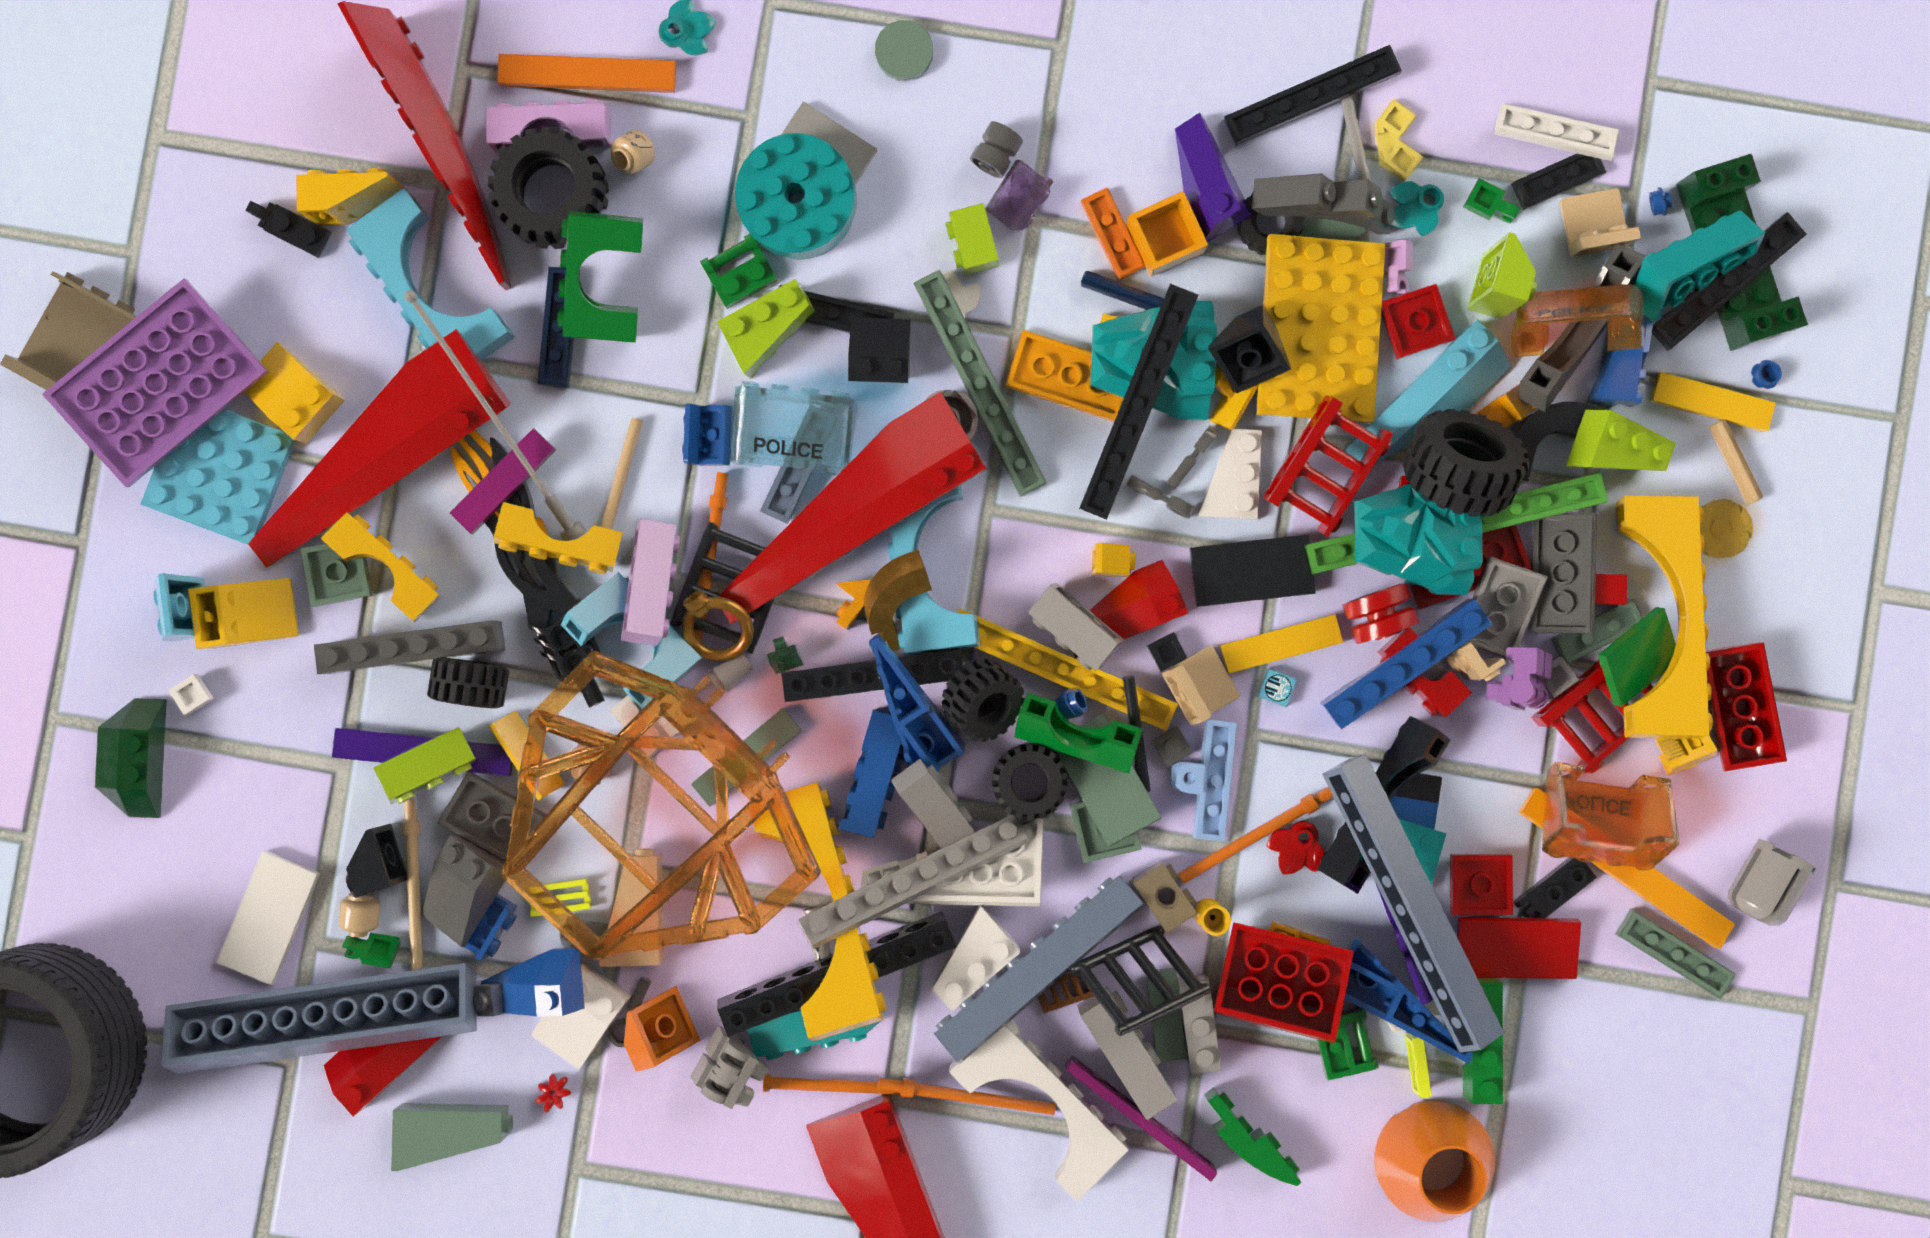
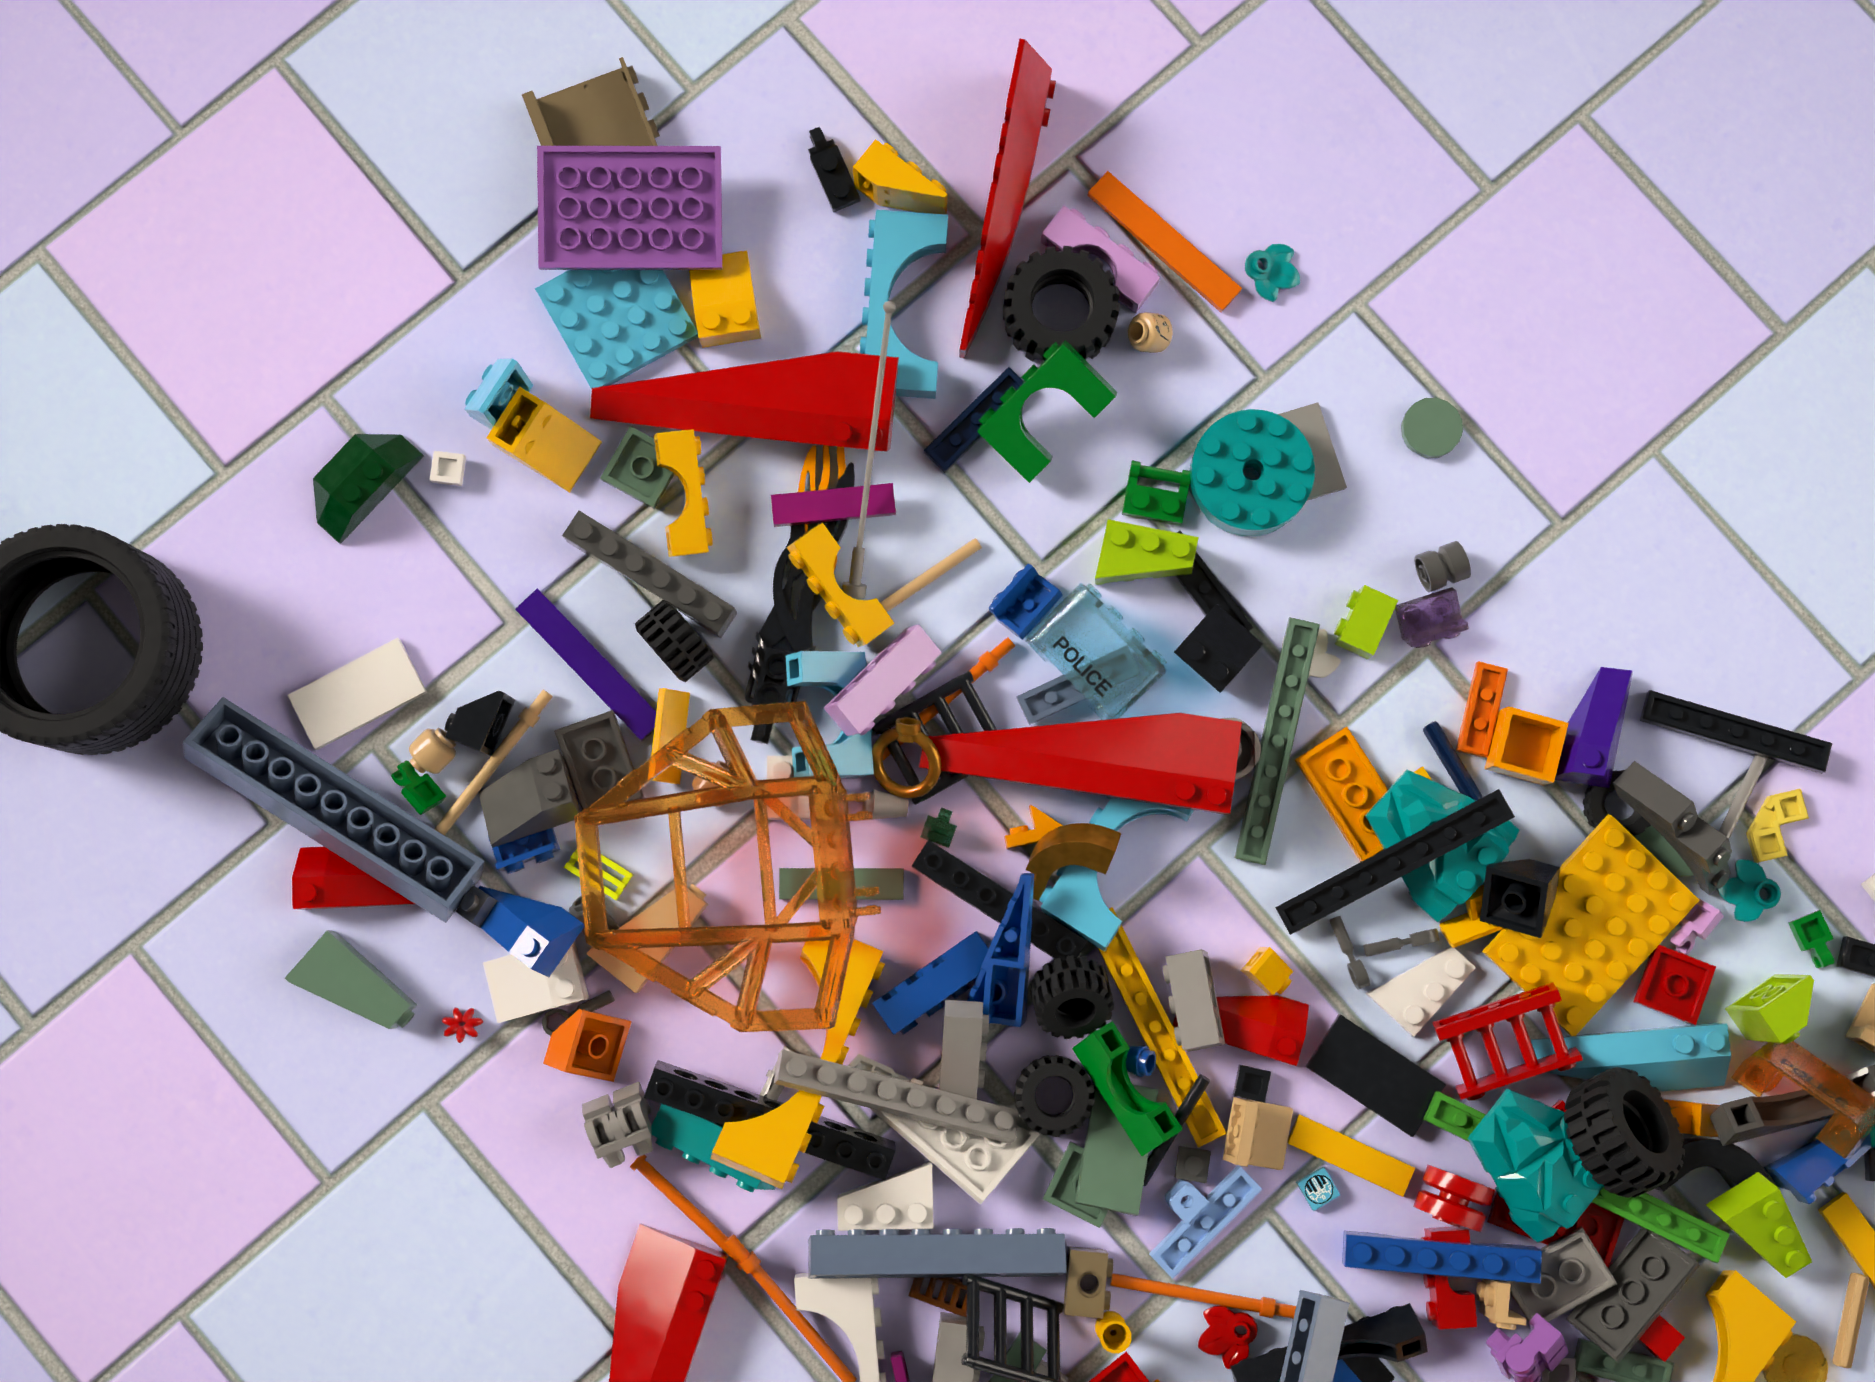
camera: 30 degrees right, 5 degrees down
lime wedge [373,727,475,805] -> none

